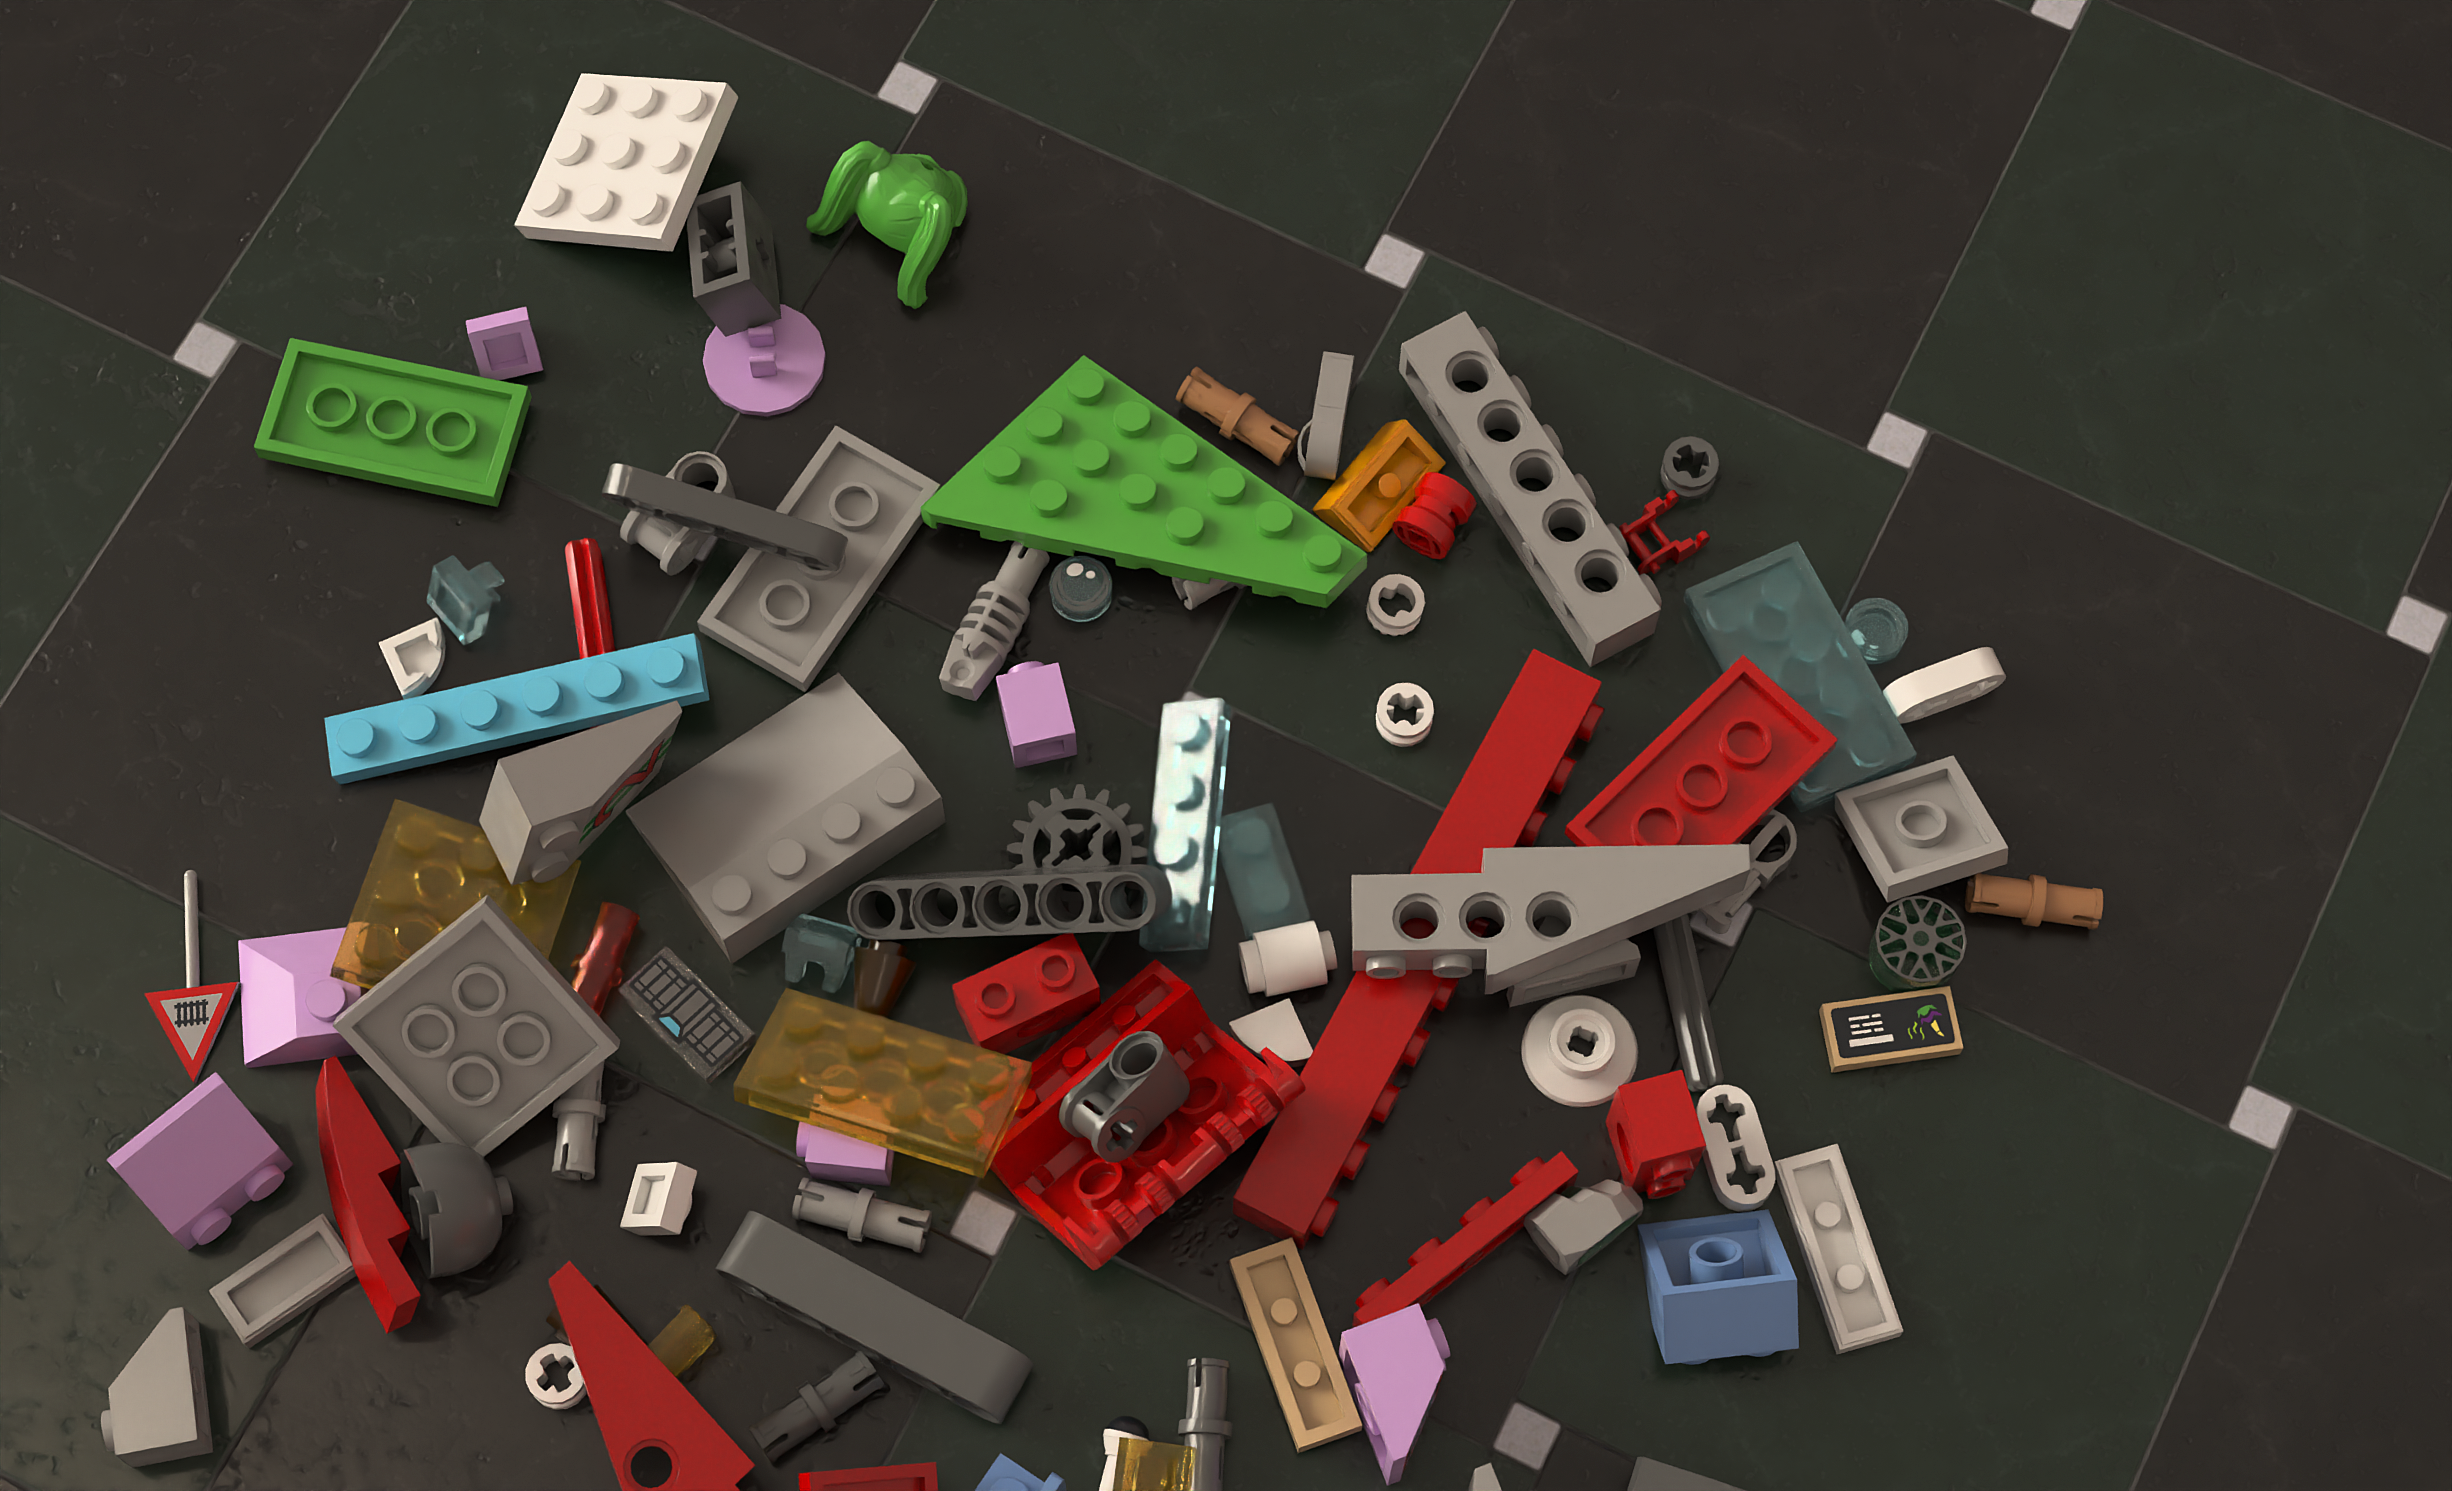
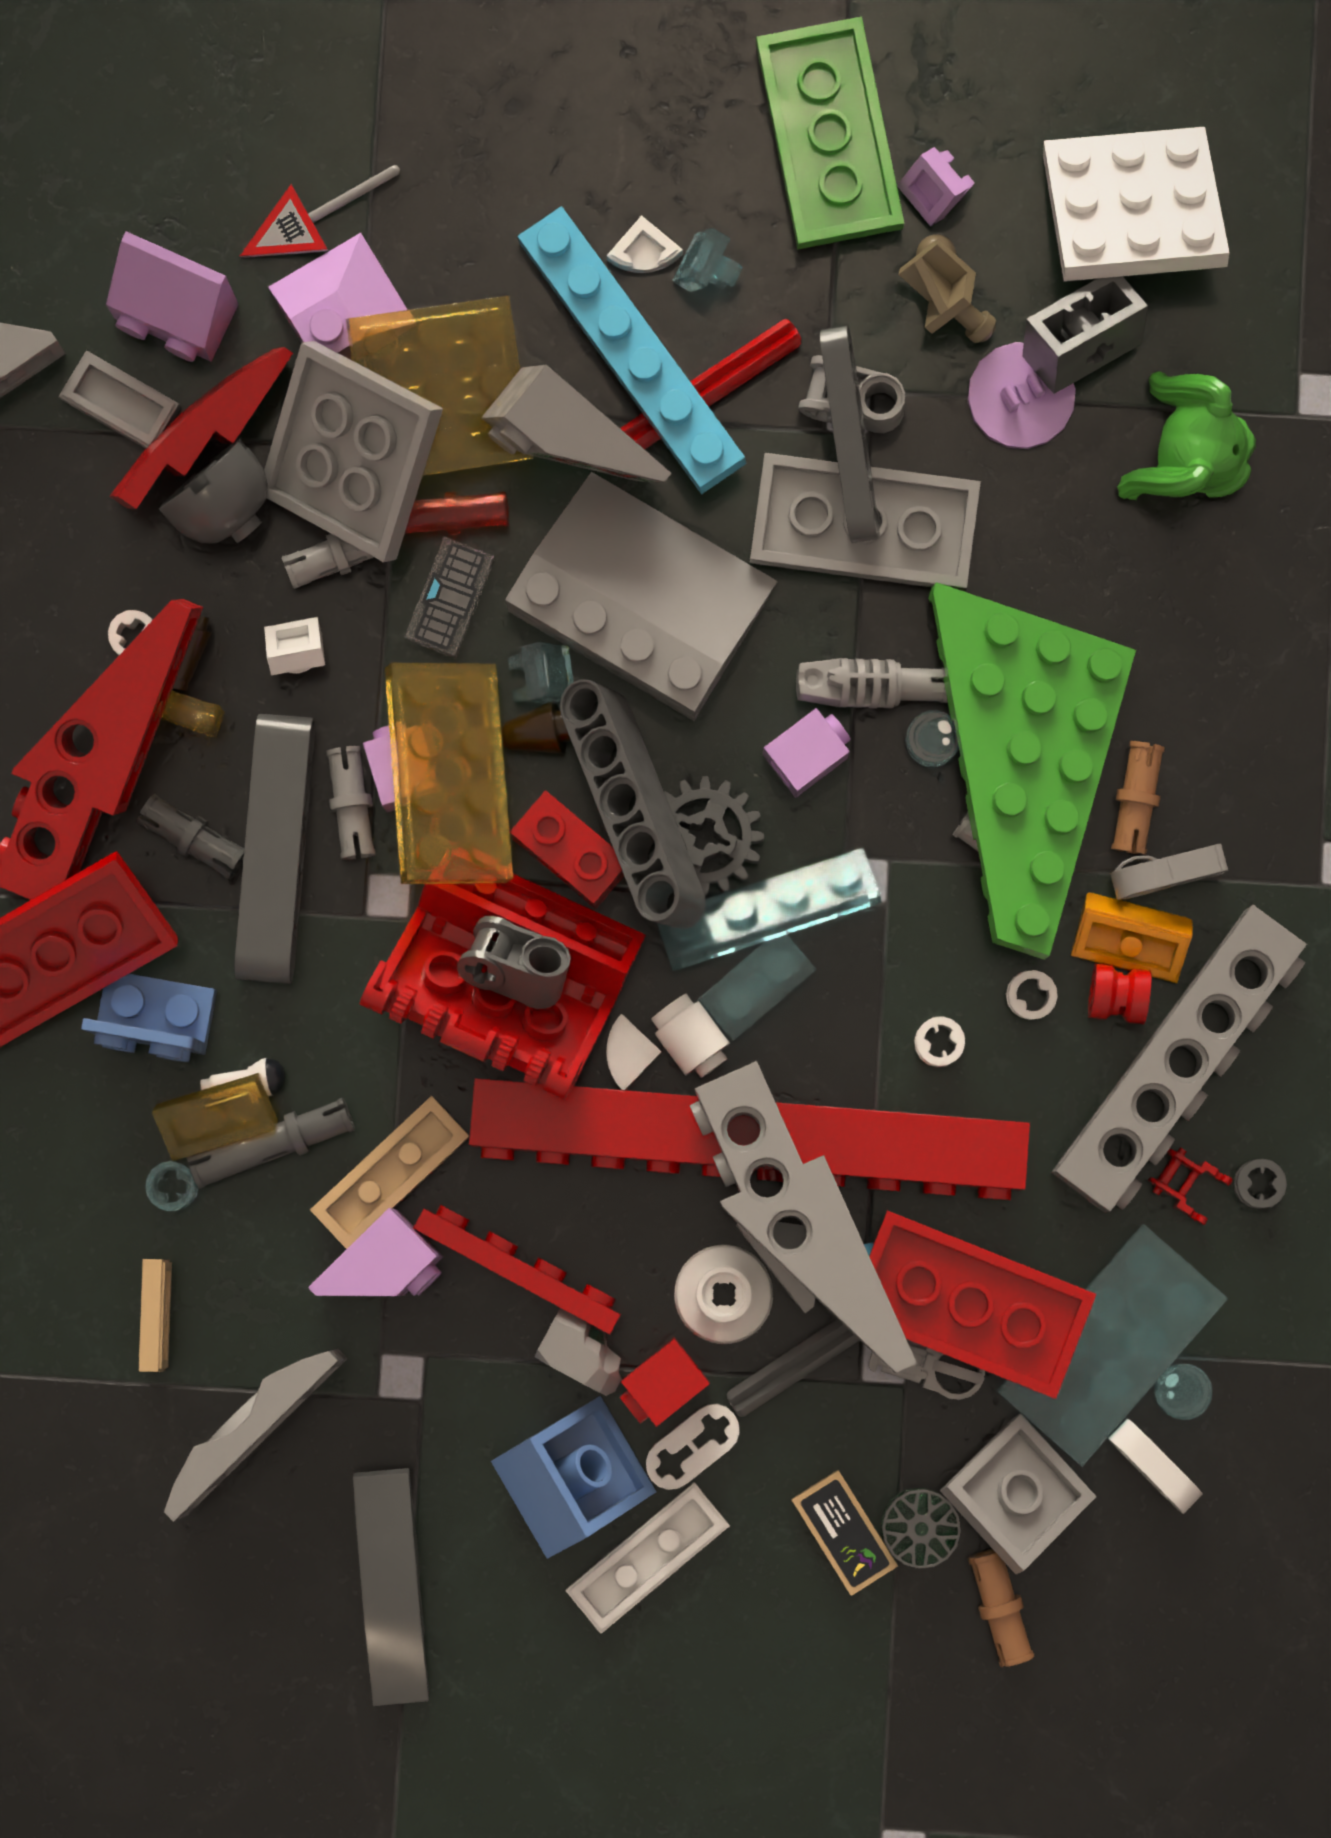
camera: 70 degrees right, 15 degrees up
none -> dark tan piece [899,234,996,343]

